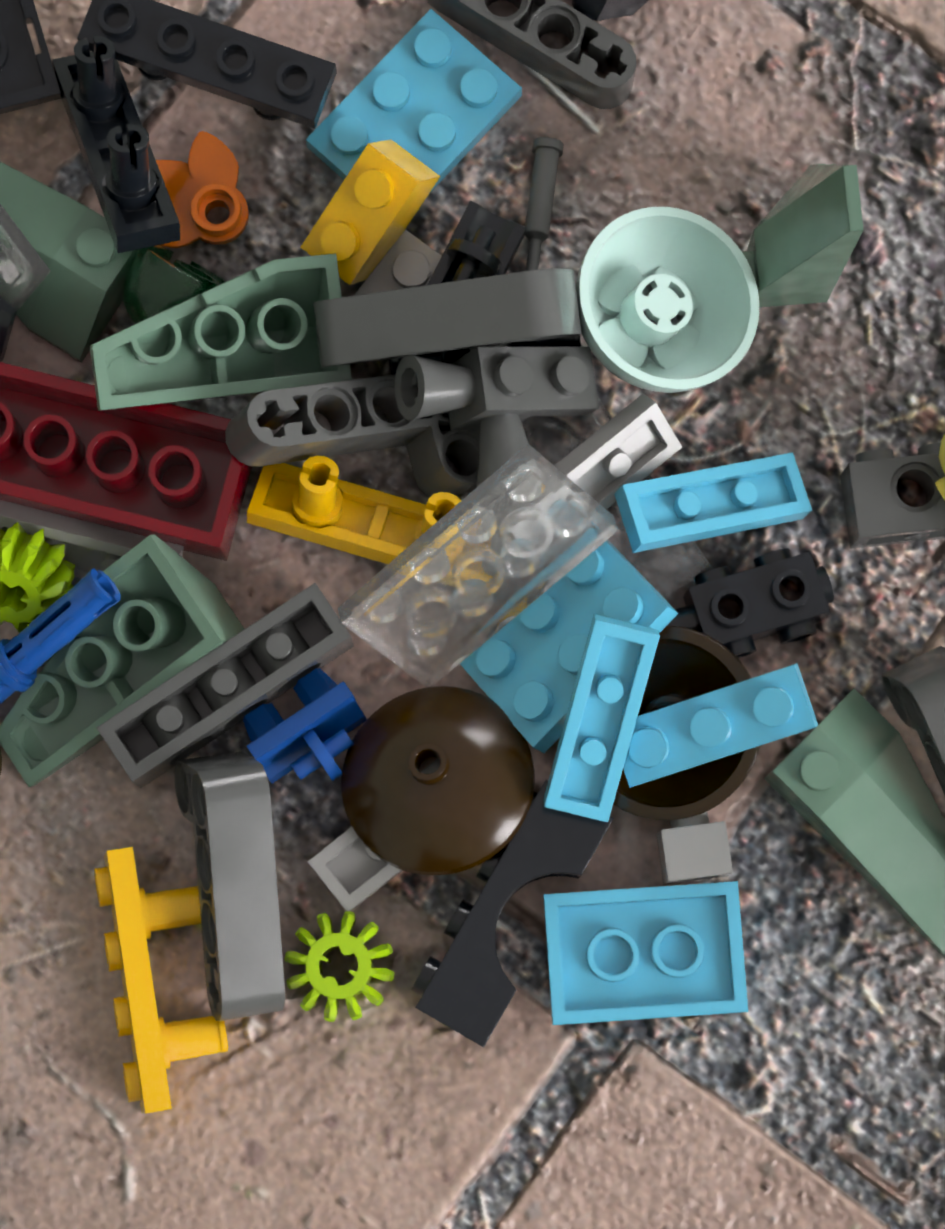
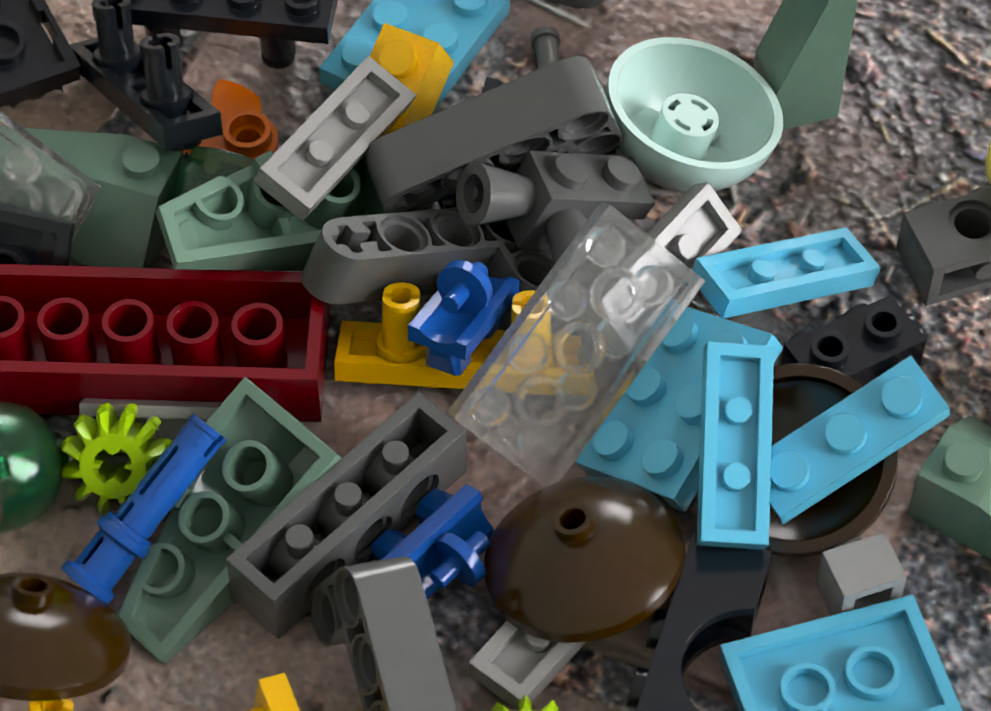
camera: 10 degrees left, 25 degrees down
none -> light grey plate [253,56,416,221]
none -> blue hips [408,260,520,376]

